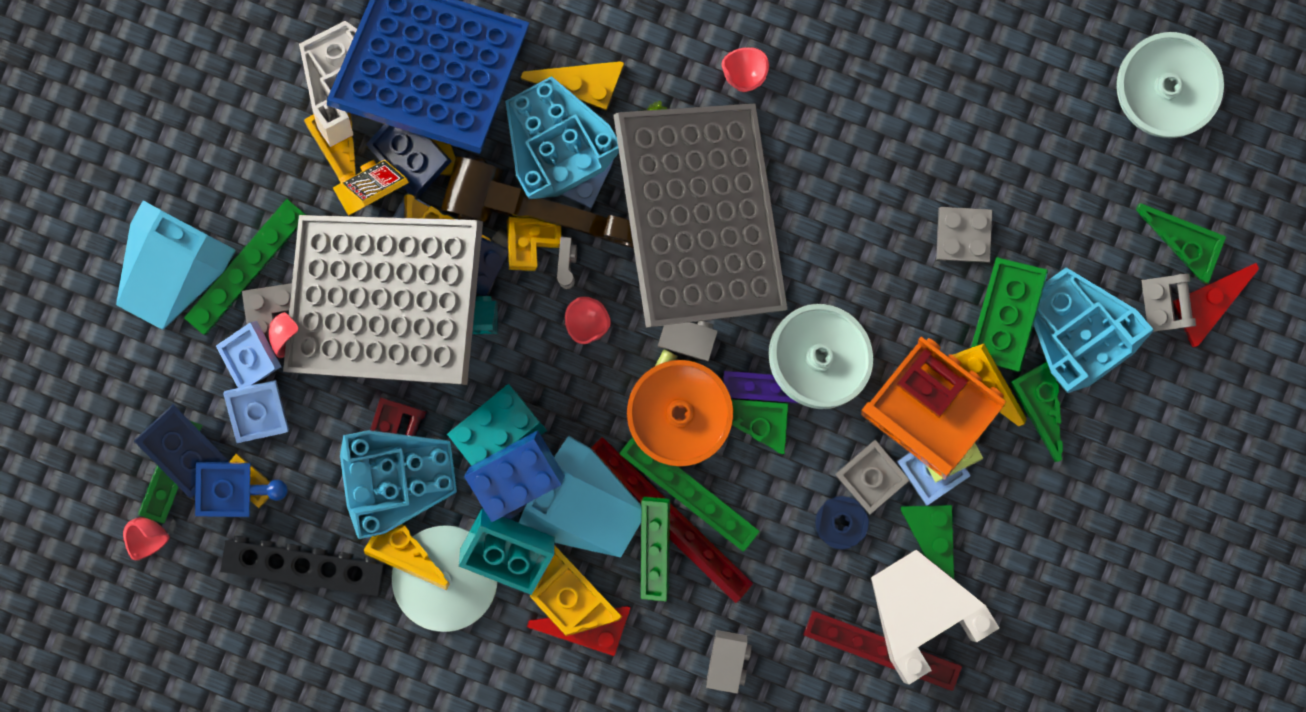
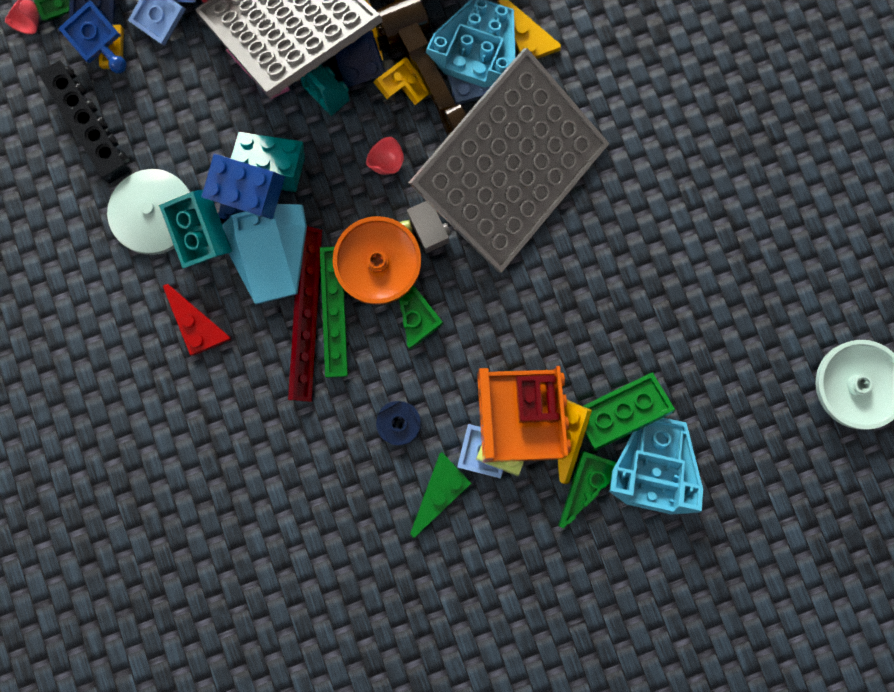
camera: 50 degrees right, 5 degrees down
medium azure wedge [340,430,457,539] -> none
yellow wing [364,524,450,590] -> none
dark red plate [370,397,426,436] -> none
yellow wing [530,545,622,636] -> none
light grey plate [557,237,577,289] -> none
green plate [641,497,670,602] -> none
light grey brick [706,630,752,694] -> none
coral helmet [722,48,769,92] -> none
dark purple plate [723,371,798,403] -> none
light aqua dish [769,304,873,409] -> none
dark red plate [803,610,962,691] -> none
light grey plate [835,440,910,514] -> none
white wedge [871,550,999,684] -> none
light grey plate [936,207,992,263] -> none
green wing [1136,203,1226,284] -> none
light grey plate [1141,274,1196,332] -> none
red wing [1173,263,1259,347] -> none

